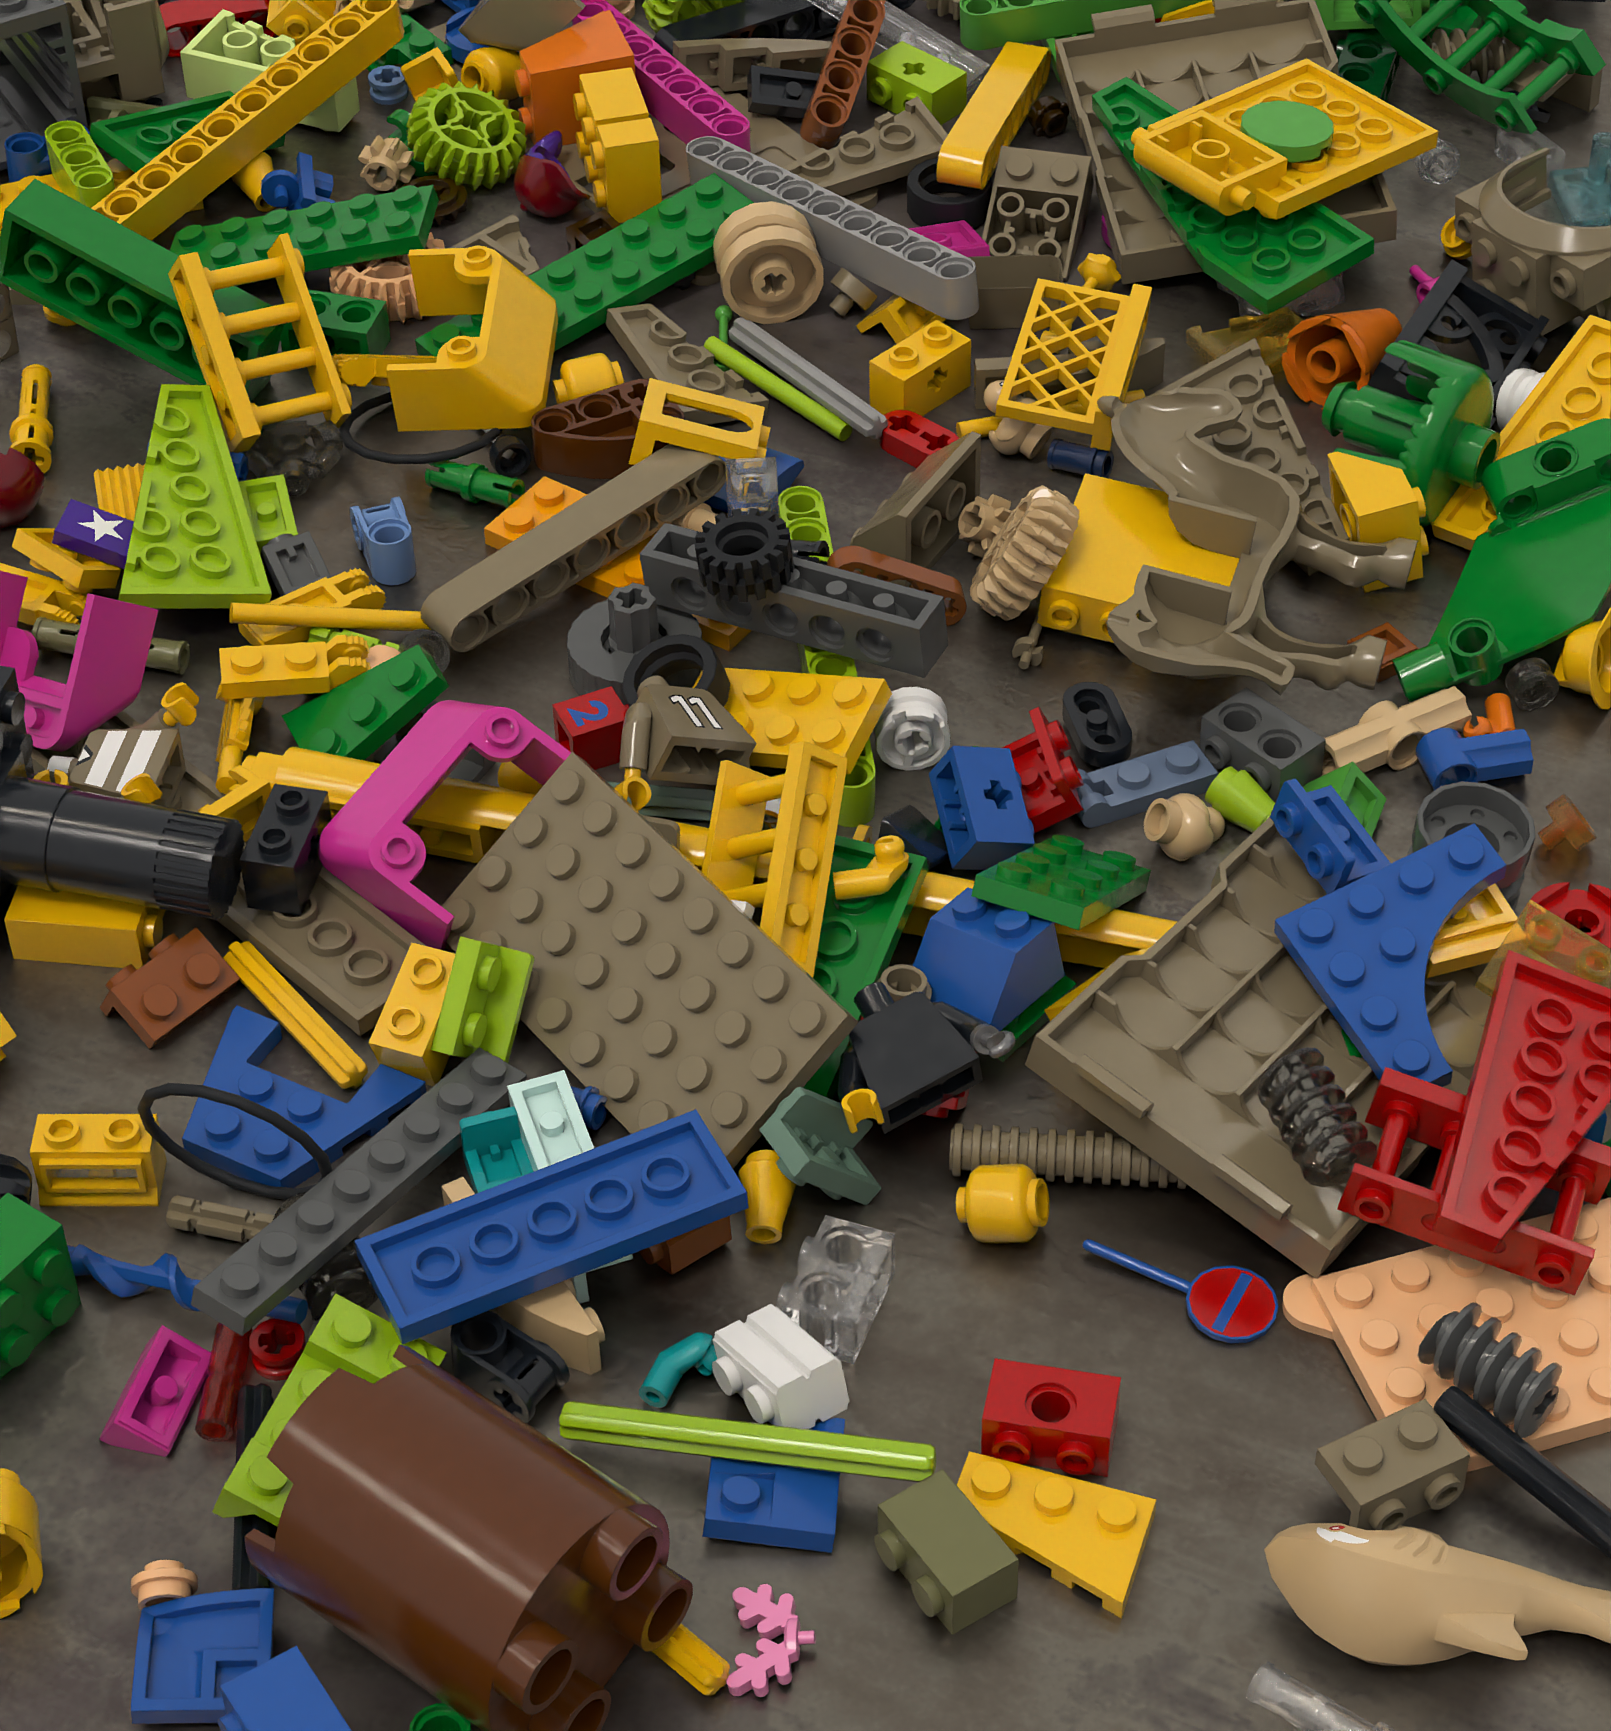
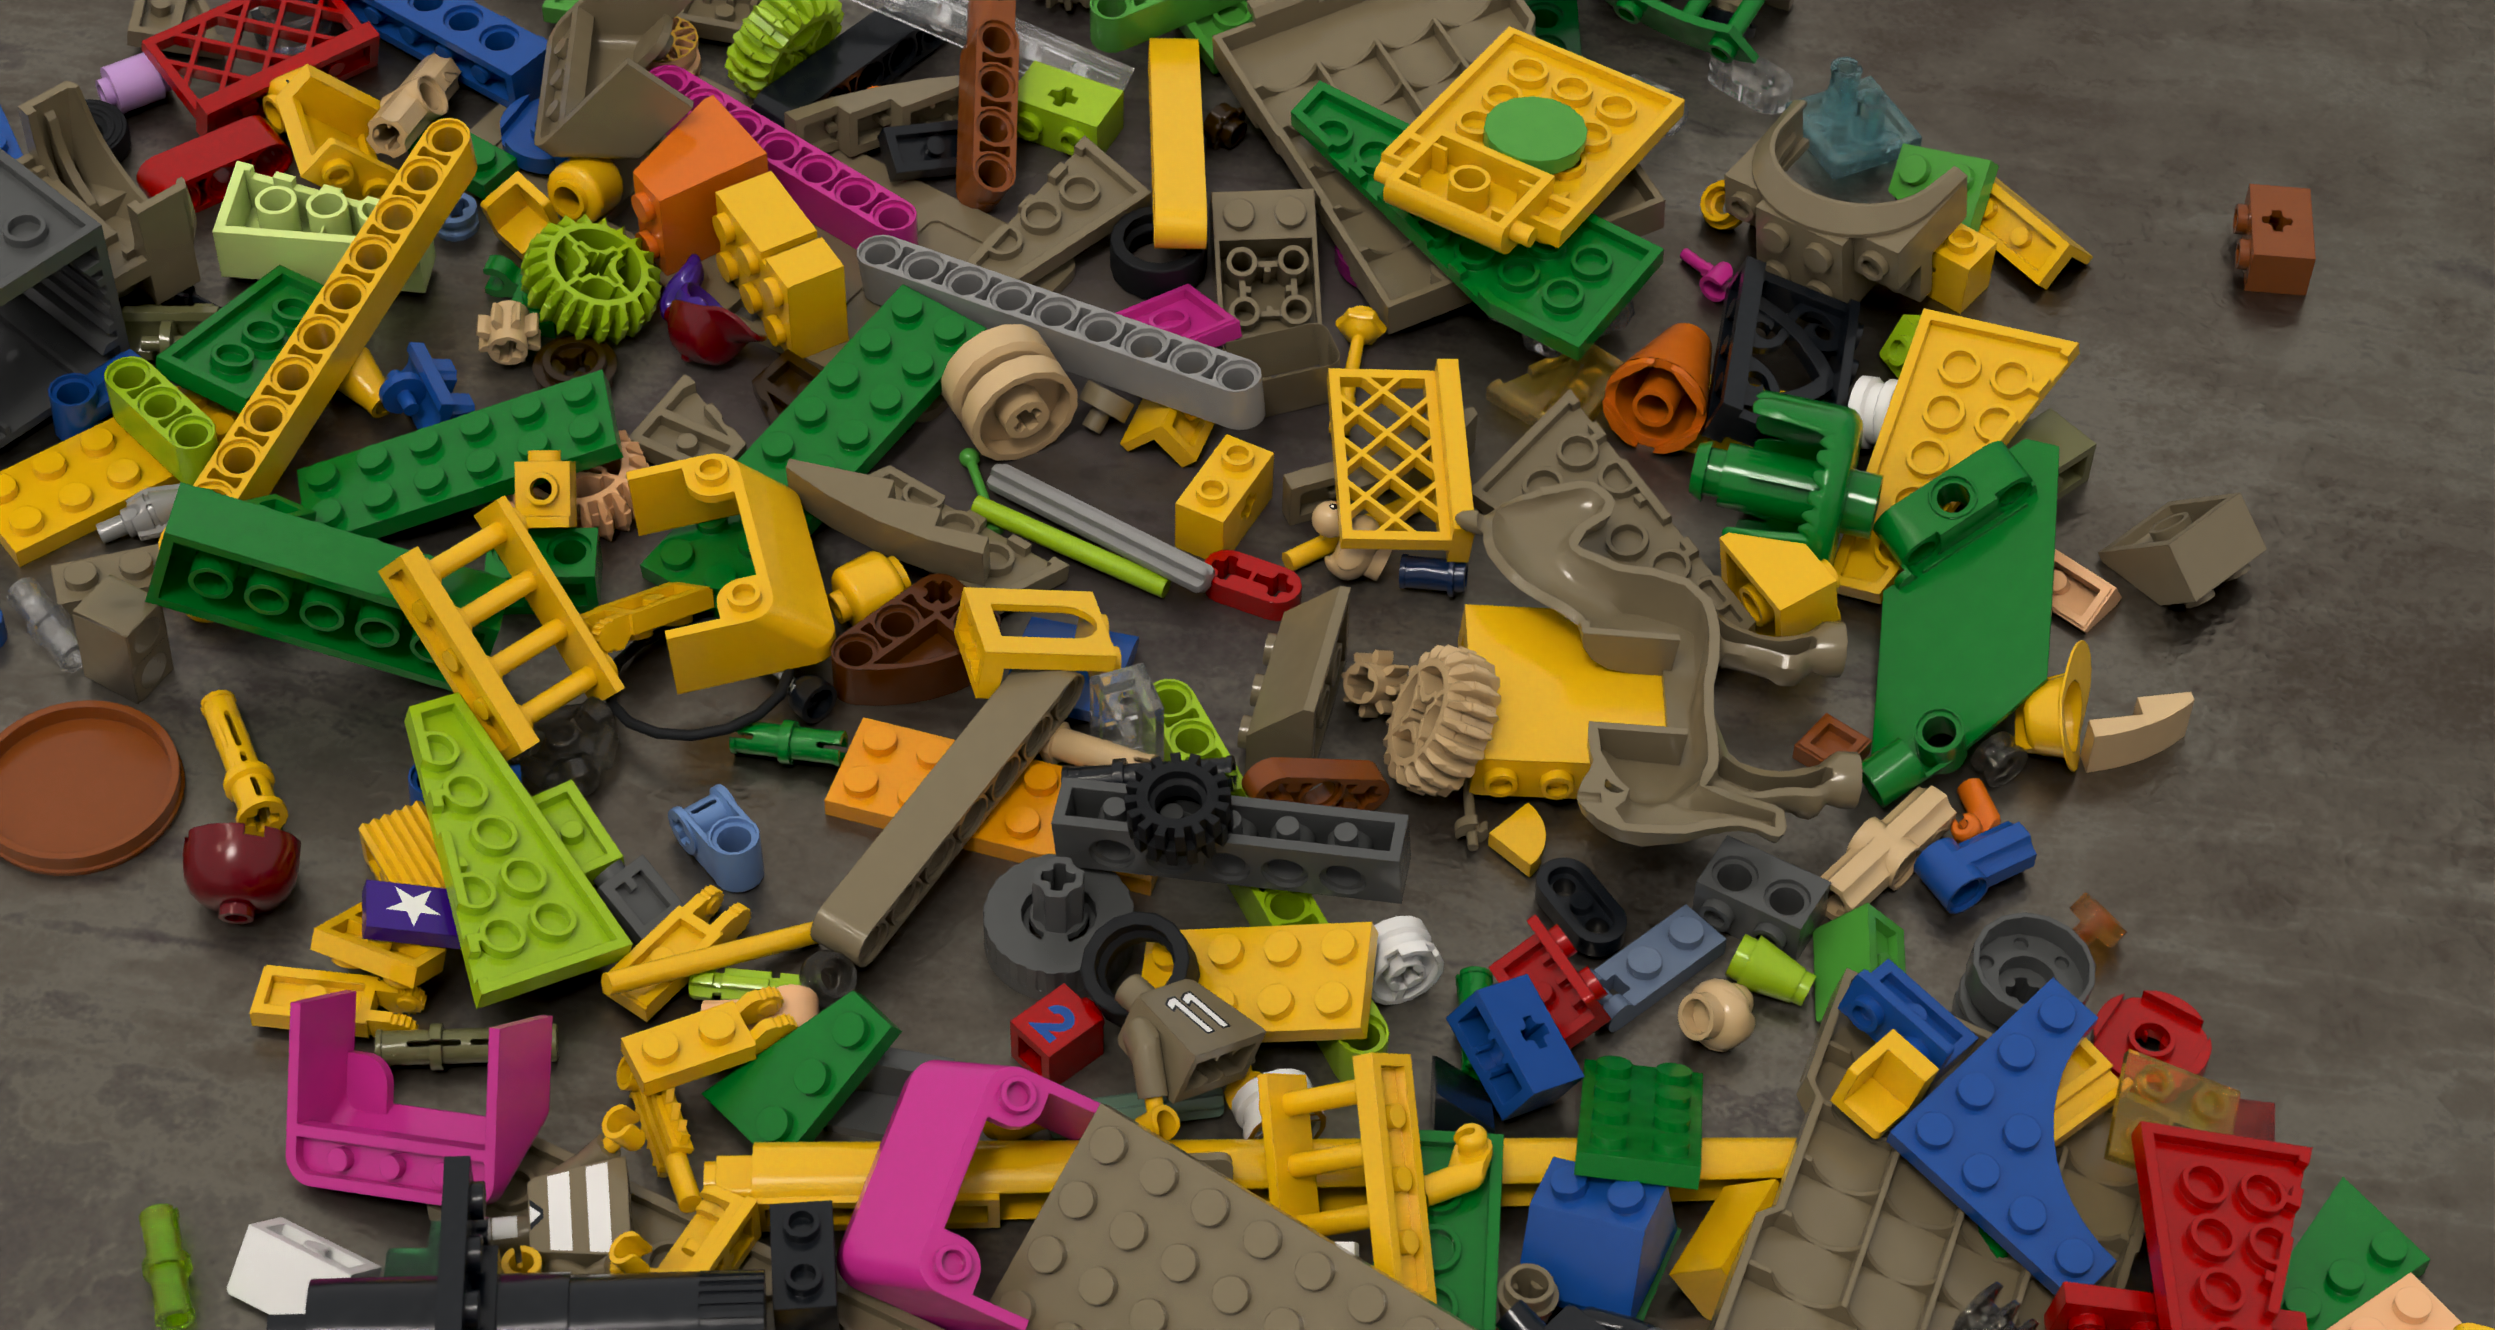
camera: 20 degrees left, 5 degrees up
none -> yellow brick [514,450,577,528]
none -> dark tan slope [786,459,991,586]
none -> yellow tile [1488,803,1546,878]
none -> yellow panel [1830,1029,1939,1139]

